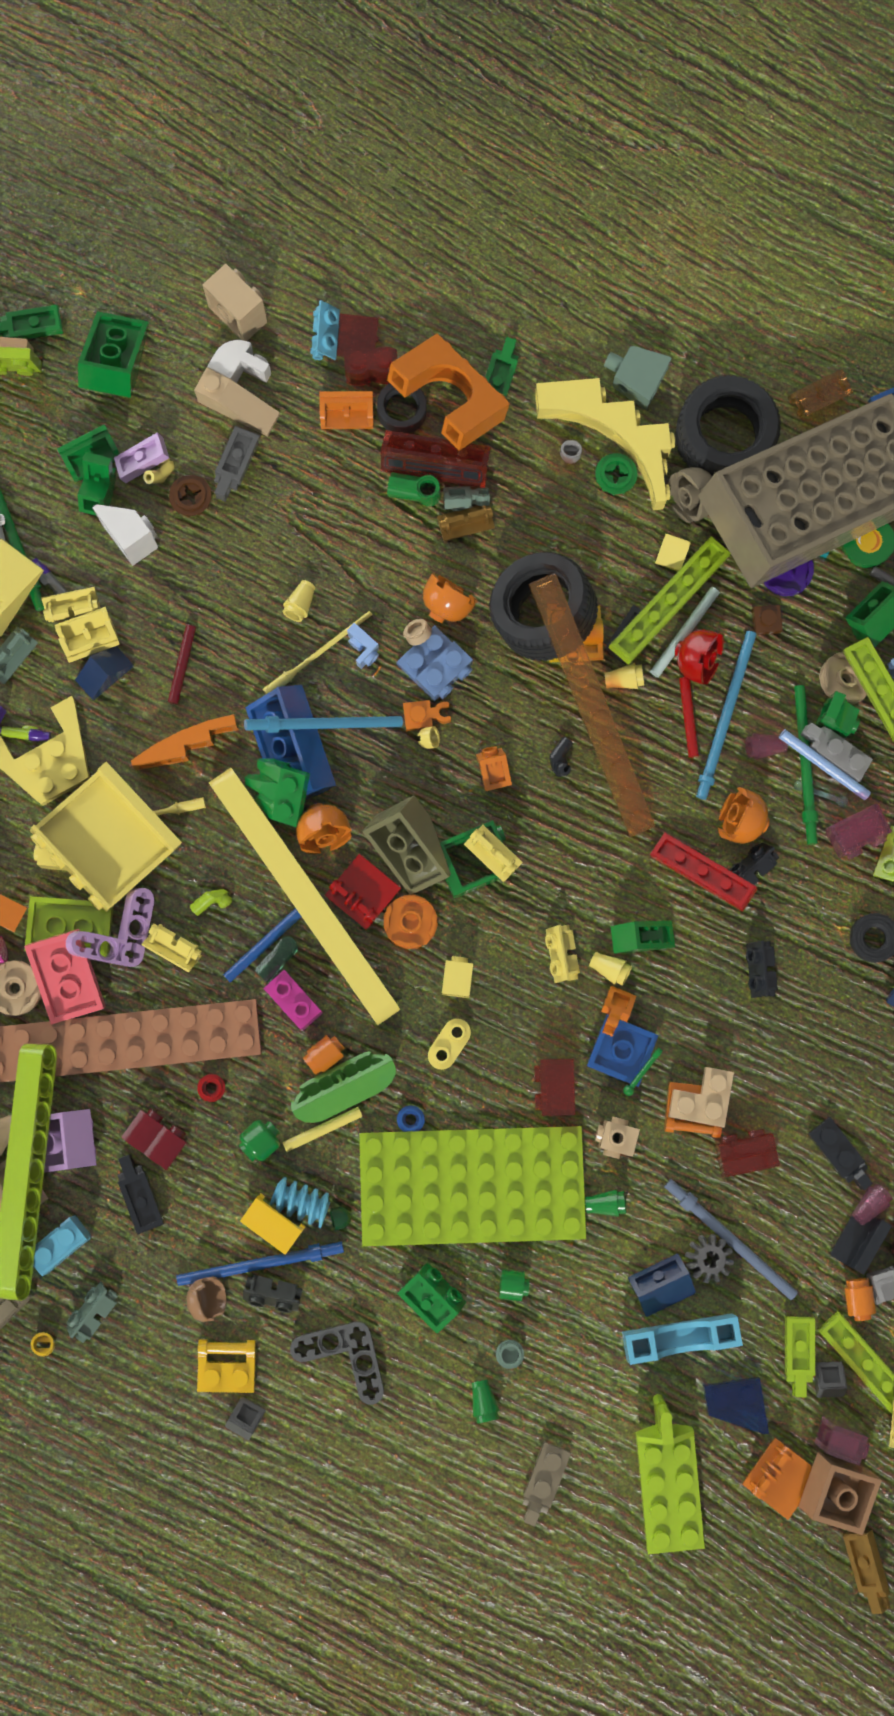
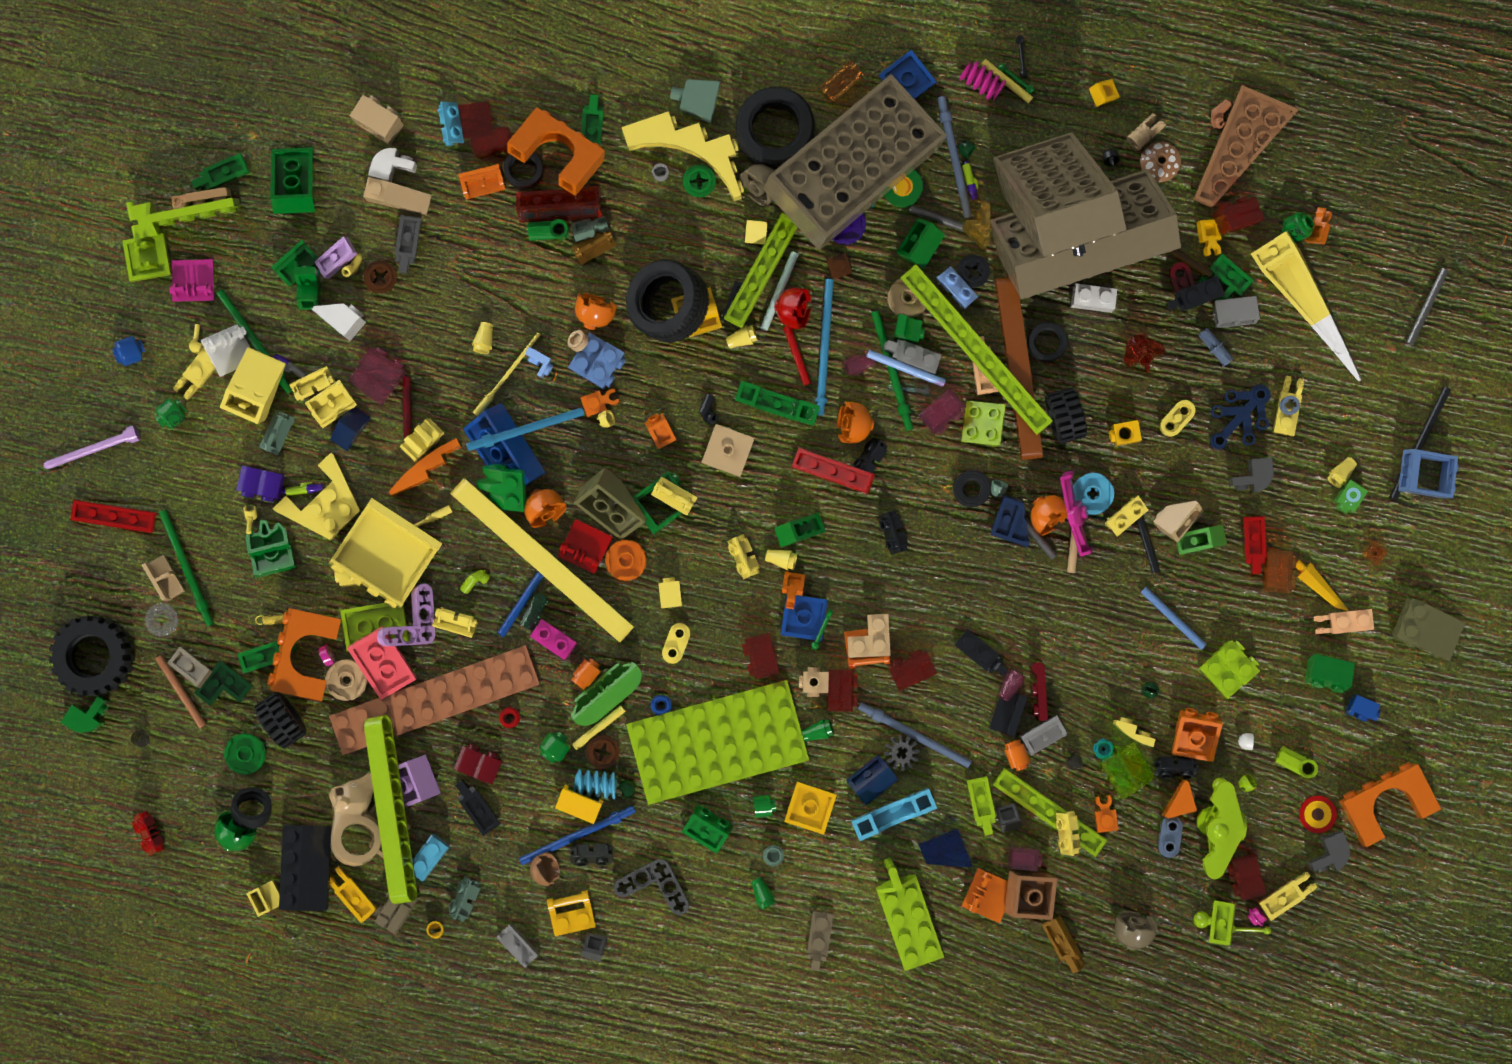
camera: 10 degrees left, 5 degrees up
clear orange plate [529,573,655,837] -> none
none -> clear pink plate [348,346,406,406]
none -> light yellow gear [400,418,445,462]
none -> light grey hinge [496,923,540,968]
none -> reddish brown gear [586,735,620,769]
none -> tan plate [701,424,755,477]
none -> green slope [735,380,820,426]
none -> yellow plate [784,782,837,835]
none -> clear red brick [828,669,858,712]

